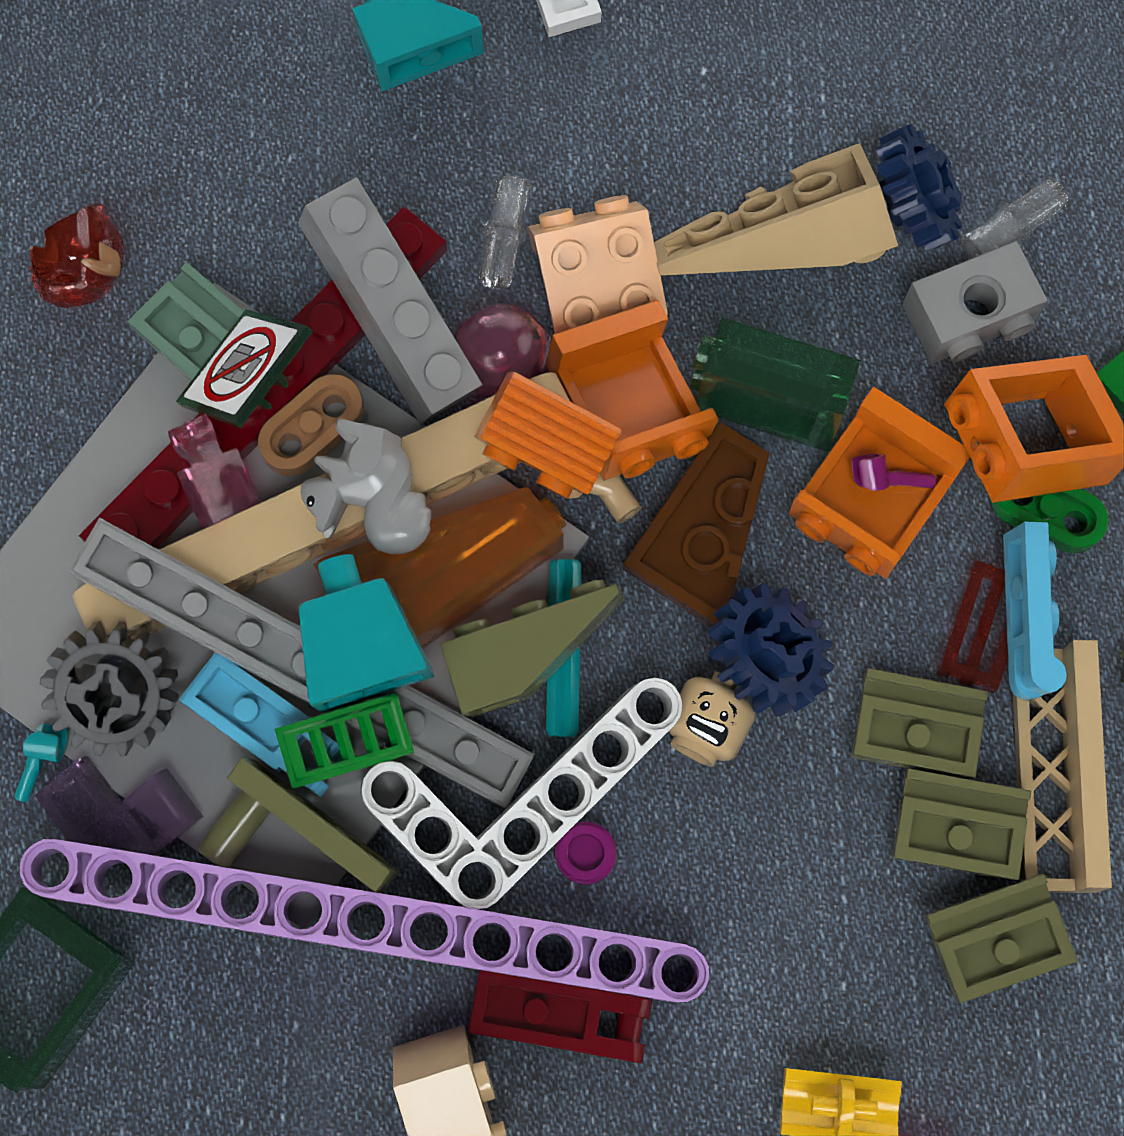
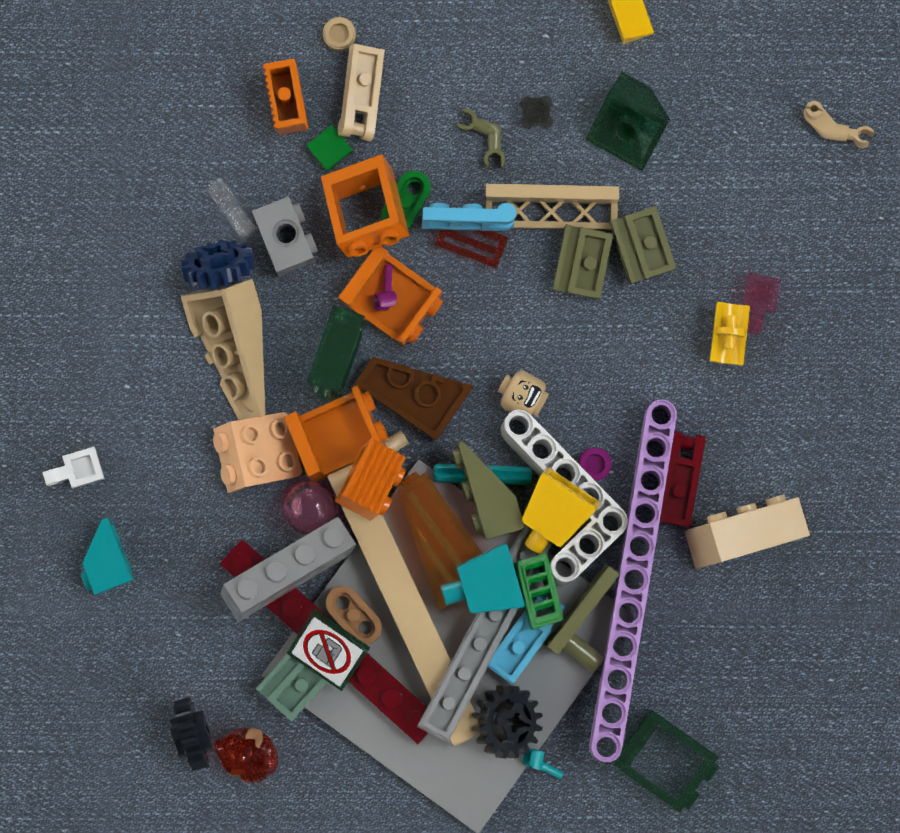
camera: 85 degrees left, 10 degrees up
clear purple tile [35,756,204,856] -> none
clear pink plate [168,414,261,529] -> none
light grey animal [300,418,431,554] -> none
clear axle [478,175,531,289] -> none
dark blue gear [708,583,834,717] -> none
olive plate [851,668,988,780] -> none
none -> black gear [170,697,213,771]
none -> yellow torso [522,467,602,554]

